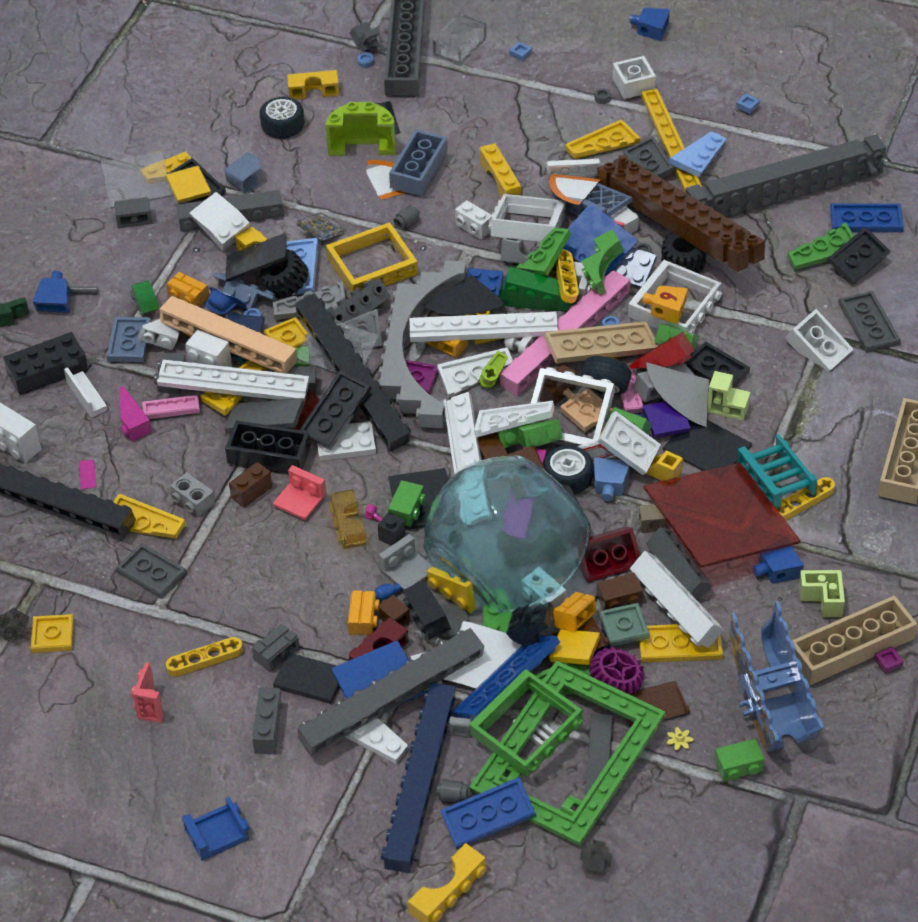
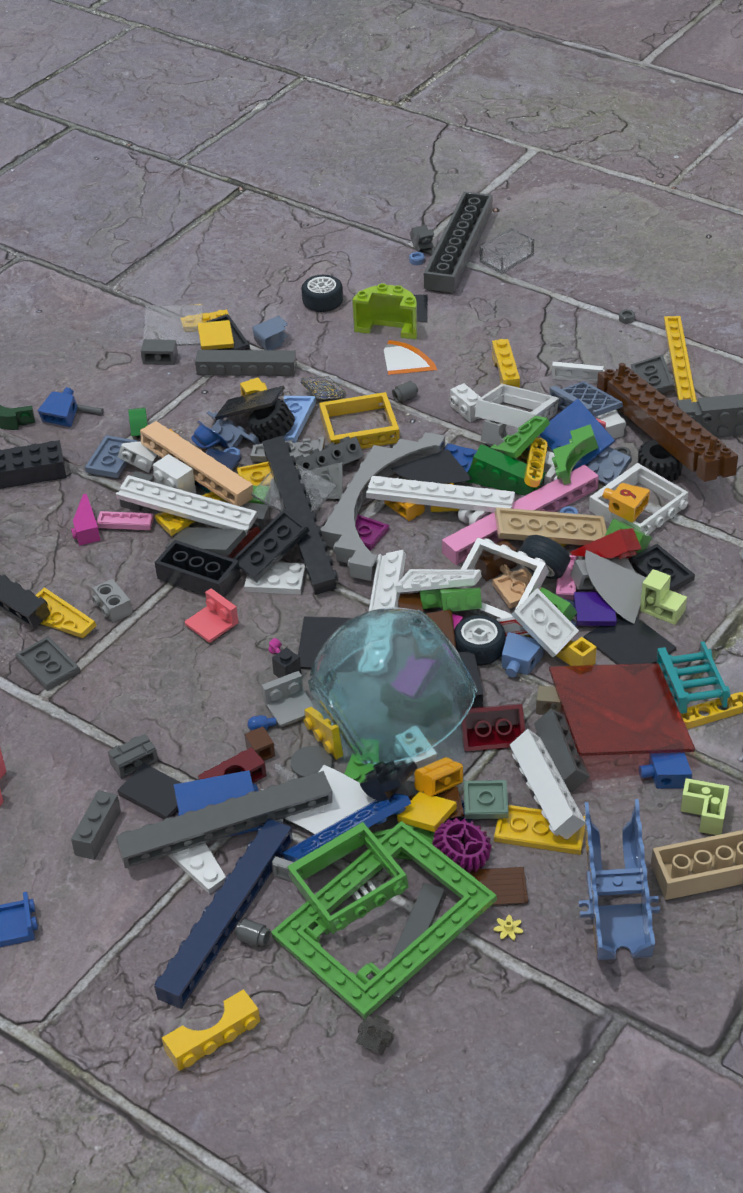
camera: 15 degrees right, 5 degrees down
white panel [64,367,108,418] -> none
dark pink sticker [79,460,96,489] -> none
yellow beam [166,637,243,677] -> none
light orange brick [167,272,210,307] -> none
white slope [189,192,250,251] -> none
reddish brown brick [229,462,272,508] -> none
yellow arch [287,70,339,99] -> none
clear yellow arch [328,489,366,549] -> none
light orange brick [347,590,380,635] -> none
bright green brick [388,480,426,527] -> none
sand blue brick [389,129,447,196] -> none
black brick [403,580,451,640] -> none
white wing [437,347,513,399] -> none
blue tile [440,777,536,850] -> none
lime piece [479,351,508,388] -> none
medium blue tile [509,42,532,61] -> none
sticker [549,174,601,205] -> none
yellow wing [565,119,641,159] -> none
reddish brown brick [596,573,643,610] -> none
white brick [612,56,656,99] -> none
blue torso [630,8,670,41] -> none
light blue wing [669,131,727,178] -> none
bright green brick [714,739,764,781] -> none

